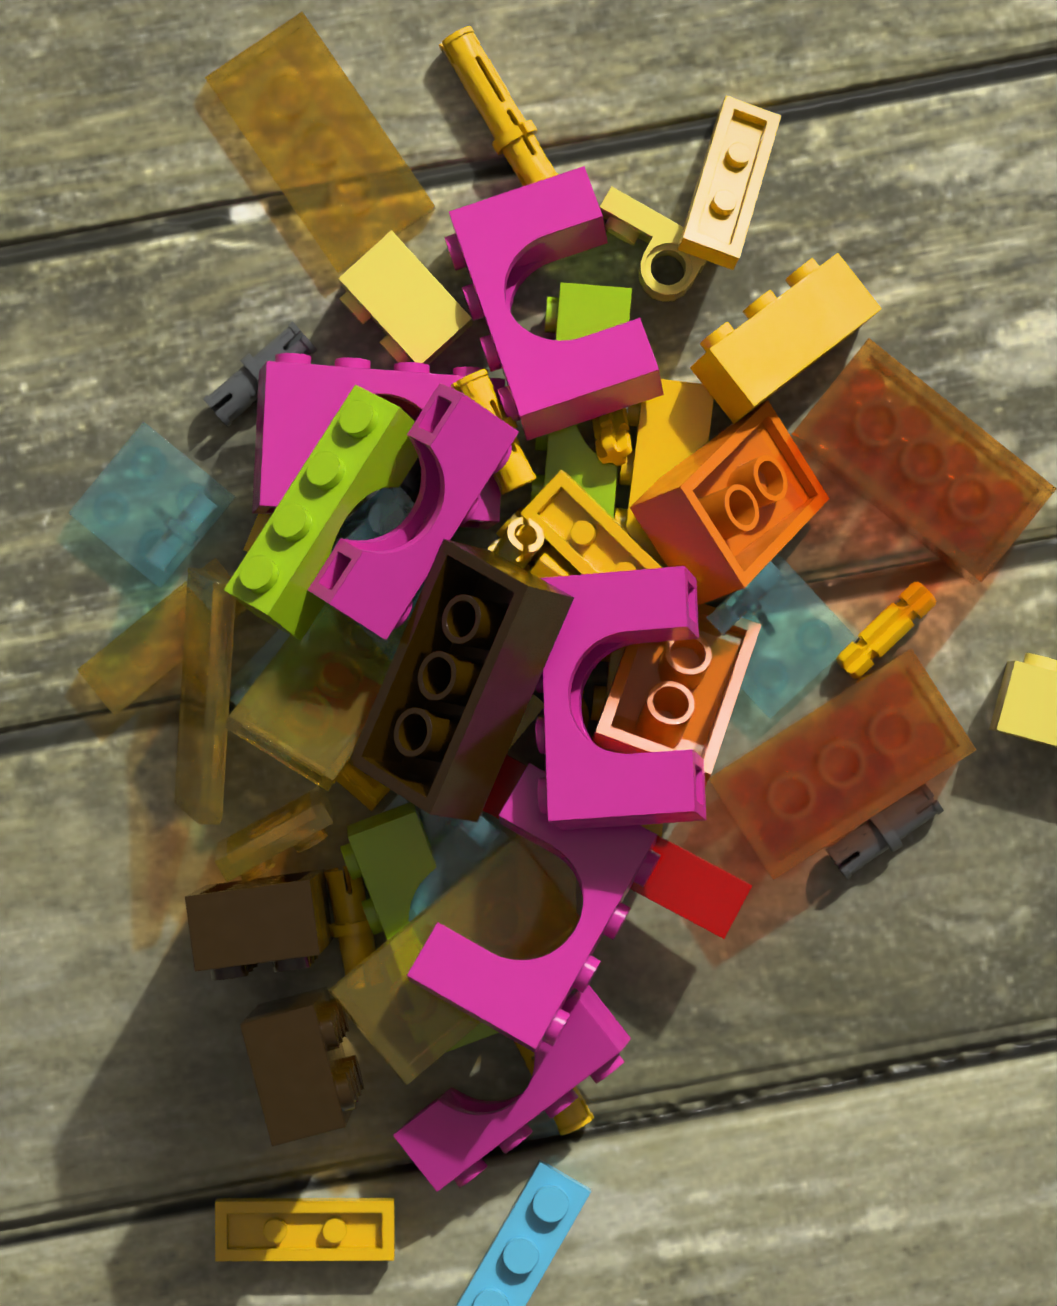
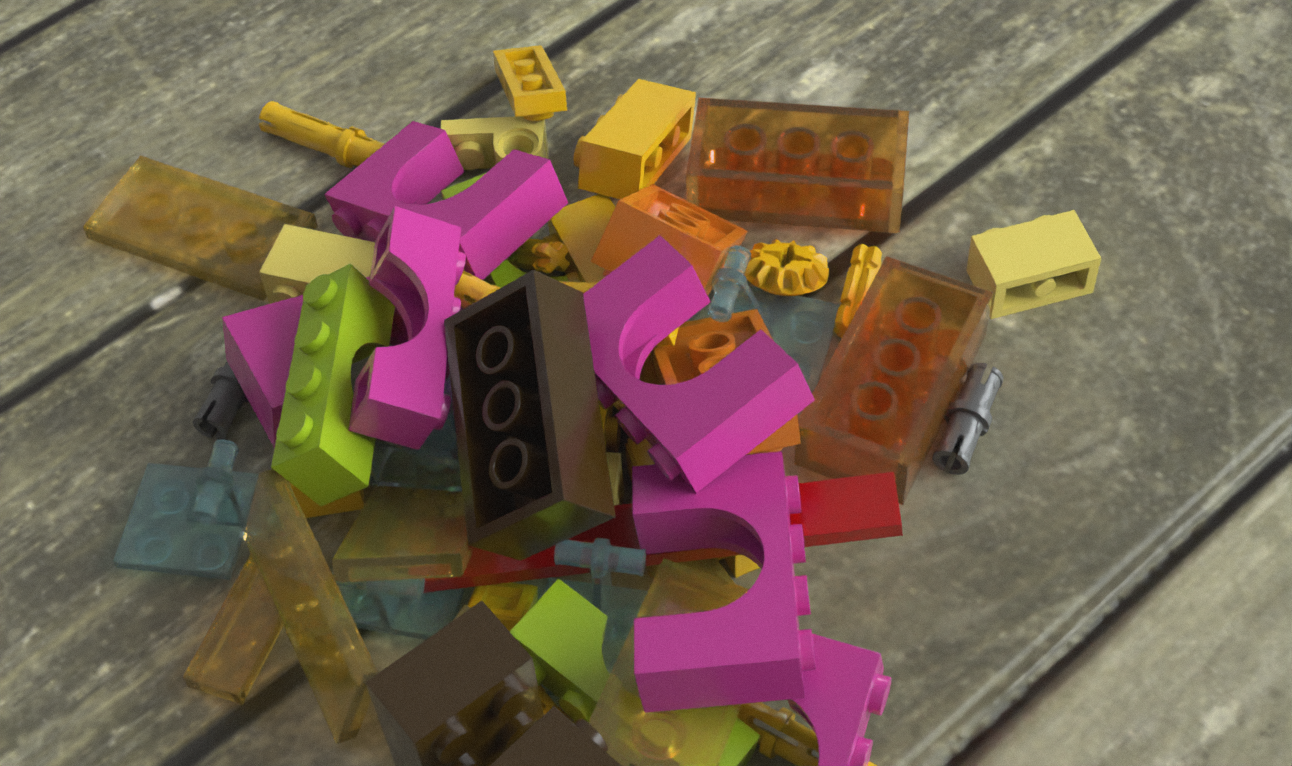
camera: 25 degrees left, 35 degrees down
none -> yellow gear [742,239,829,296]

